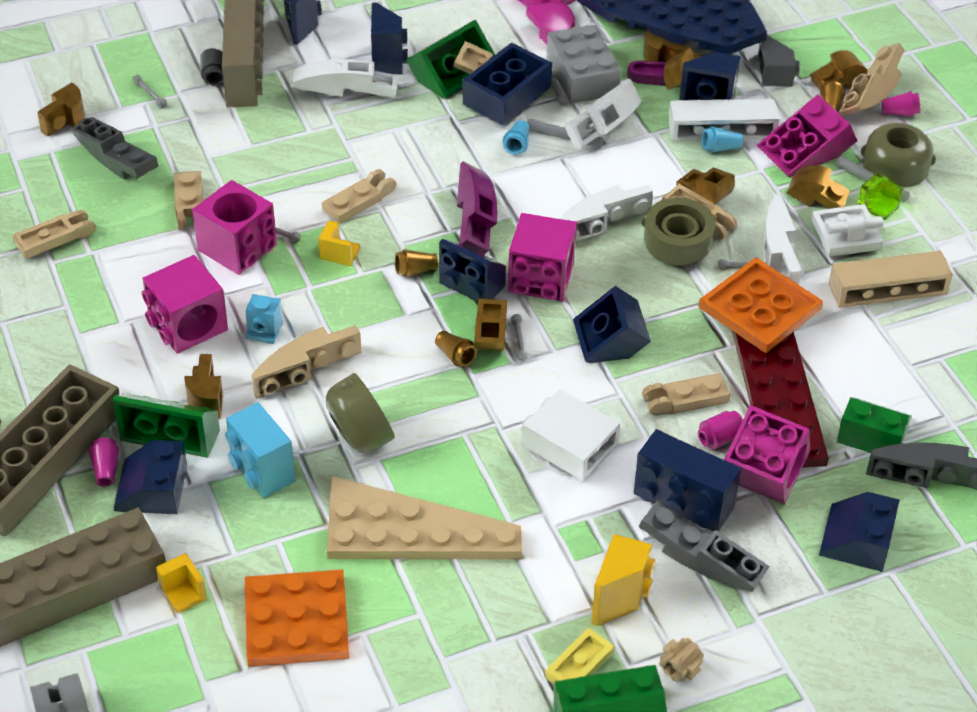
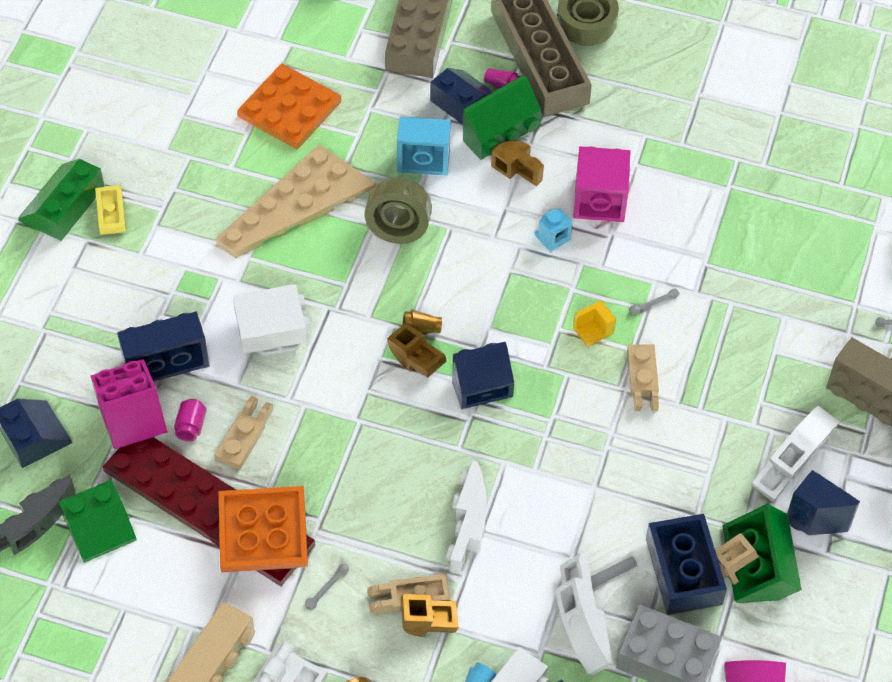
camera: 130 degrees right, 10 degrees up
tan hinge [12,209,96,259] -> none
dark grey slope [71,117,159,180] -> none
yellow panel [156,553,207,613] -> none
tan hinge [174,171,203,229] -> none
dark pink brick [192,180,277,275] -> none
tan slope [252,325,361,399] -> none
pearl gold cone [395,249,438,277] -> none
magenta slope [457,161,497,255] -> none
medium azure cone [502,120,529,155] -> none
dark pink brick [508,213,577,302] -> none
light grey hinge [511,314,528,361] -> none
dark blue slope [573,286,651,363] -> none
yellow slope [591,534,656,626] -> none
dark grey slope [638,500,770,592] -> none
olive piece [641,198,718,266] -> none
tan gear [659,637,704,682] -> none
white slope [763,193,804,285] -> none

